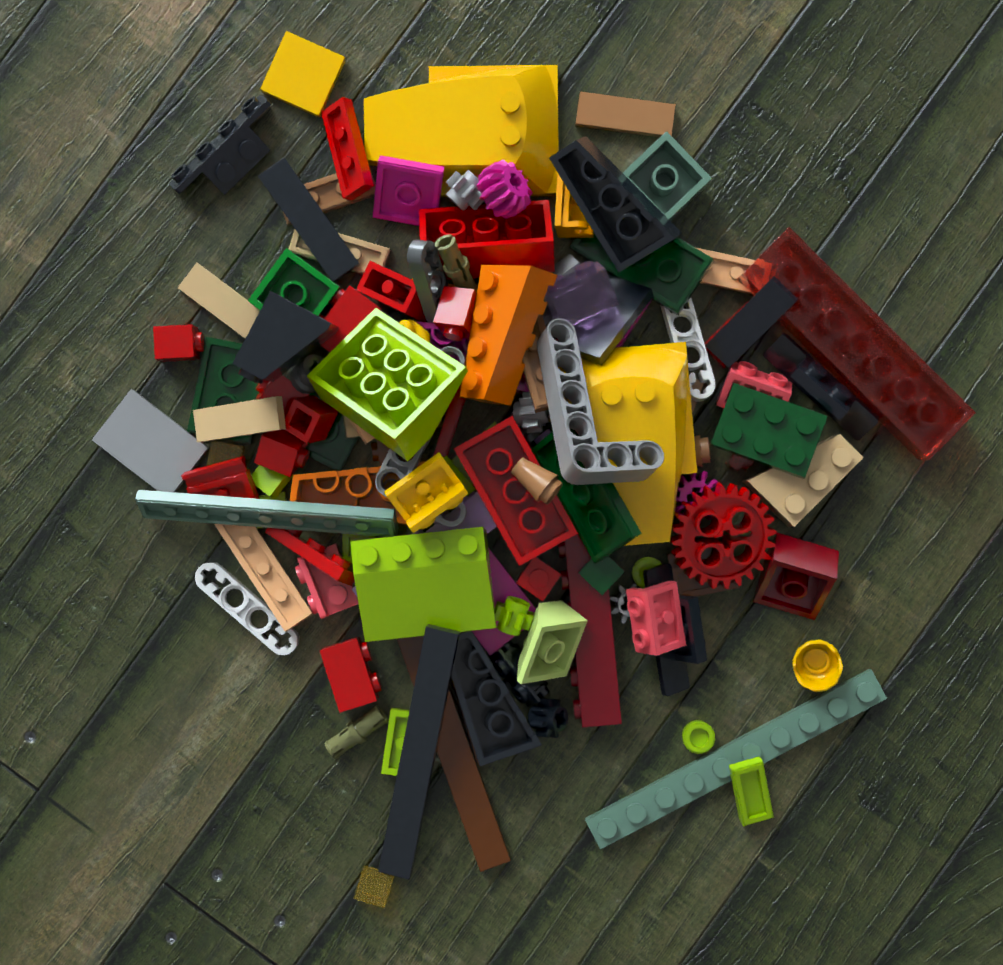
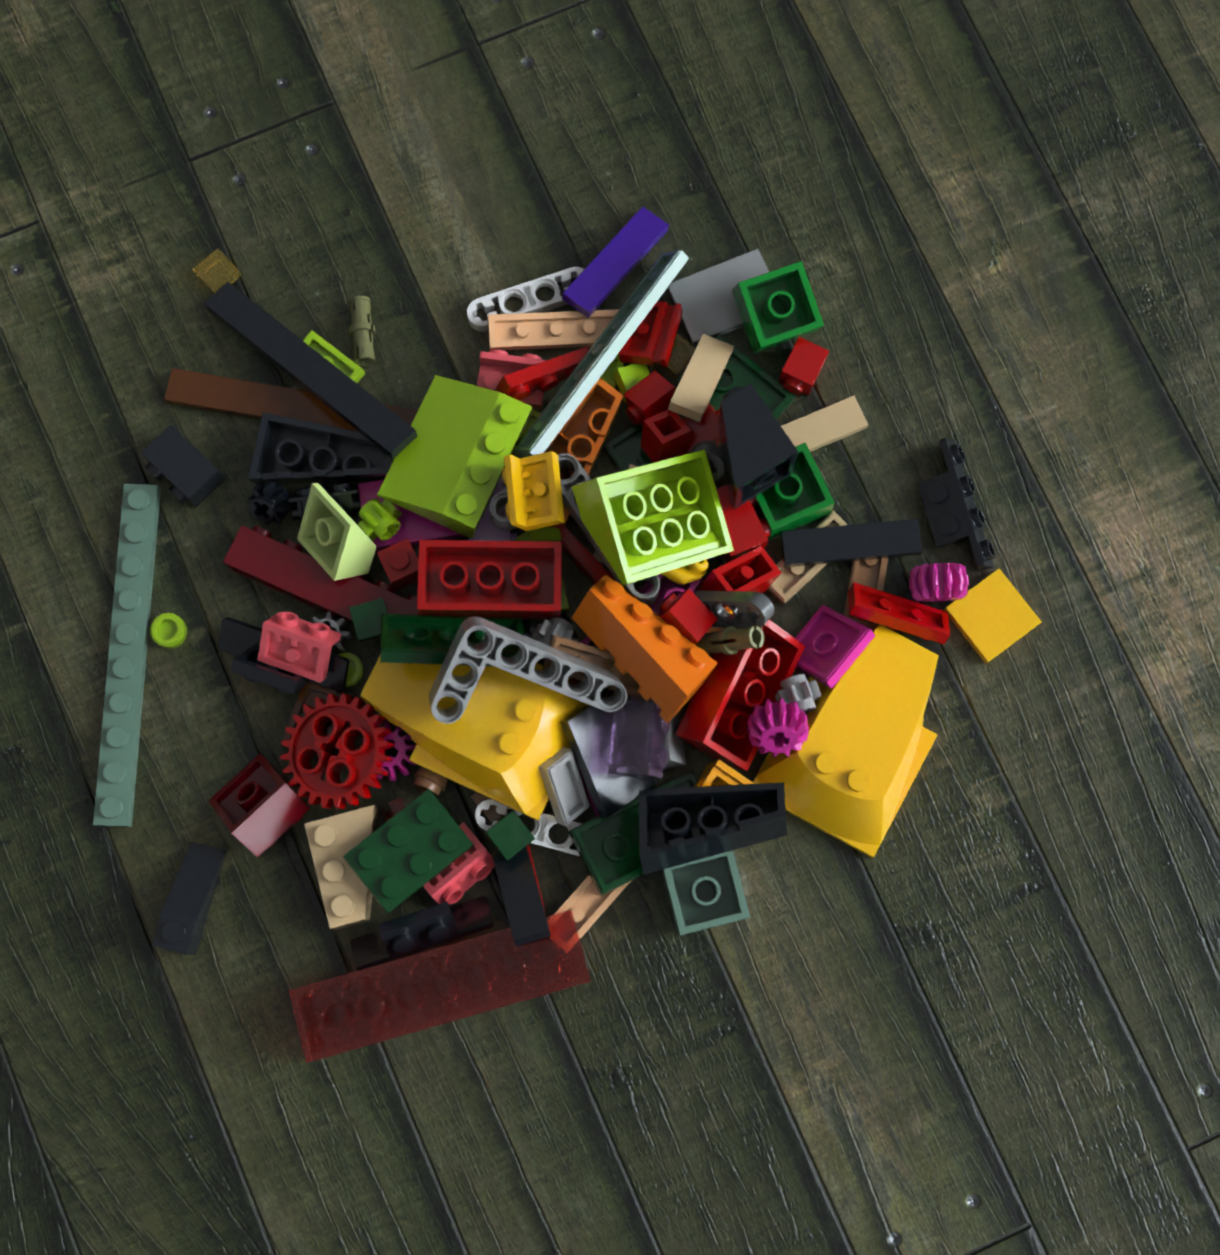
camera: 115 degrees right, 10 degrees down
red brick [319,636,382,713] -> none
medium nougat cone [511,457,563,505] -> none
medium nougat tile [575,92,676,137] -> none
lime tile [729,756,774,826] -> none
yellow hair [792,639,843,692] -> none
none -> black brick [141,424,225,508]
none -> black slope [152,842,227,955]
none -> dark green tile [484,810,535,862]
none -> light grey tile [539,747,590,826]
none -> dark purple tile [562,207,669,318]
none -> green brick [732,261,824,353]
none -> dark pink gear [909,563,969,602]

